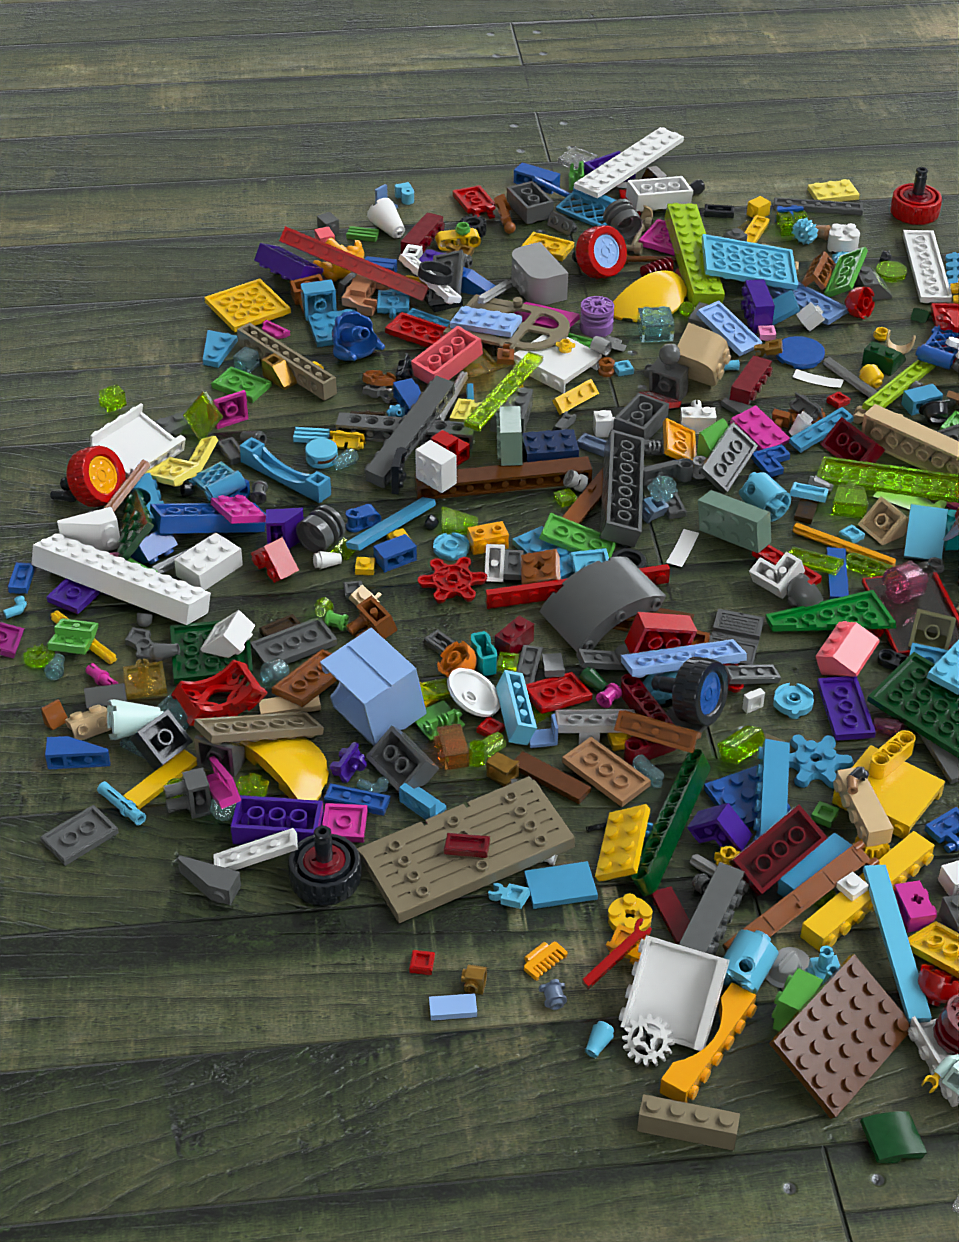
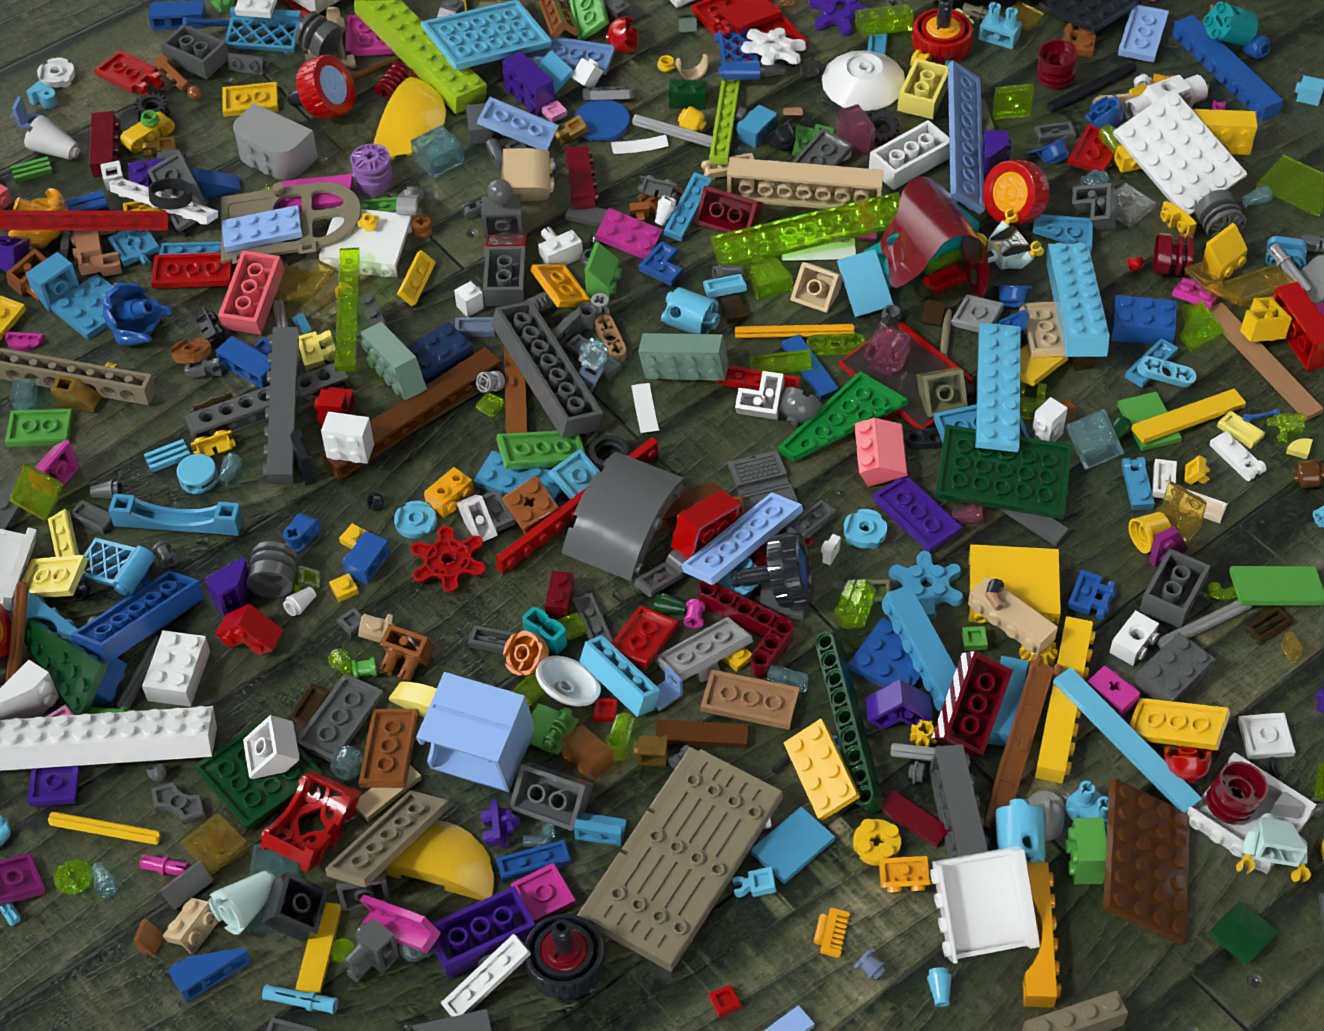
camera: 30 degrees left, 10 degrees up
bright green slope [47,618,98,655] -> none
dark grey cone [149,643,180,662] -> none
dark pink plate [211,495,266,524] -> none
clear neon green brick [236,773,269,797] -> none
dark azure tile [346,497,436,551] -> none
dark azure plant [386,404,405,417] -> none
clear neon green wing [441,507,478,534] -> none
dark red tile [444,833,491,858] -> none
pearl gold plate [461,964,487,995] -> none
light grey axle [477,279,512,304] -> none
dark orange tile [497,344,514,365] -> none
dark grey tile [542,653,565,677] -> none
dark grey bar [552,411,576,431] -> none
red tile [582,918,652,990] -> none
medium azure tile [613,360,634,377] -> none
dark orange fence [614,710,702,753] -> none
white gear [622,1014,674,1067] -> none
clear neon green plate [679,301,694,317] -> none
plate [698,422,758,494] -> none
red tile [826,391,851,409] -> none
white plate [836,872,869,901] -> none
medium azure tile [838,524,865,544] -> none
yellow beam [868,730,915,779] -> none
none -> white plate [37,58,75,88]
none -> beam [583,86,636,100]
none -> medium nougat beam [595,314,627,362]

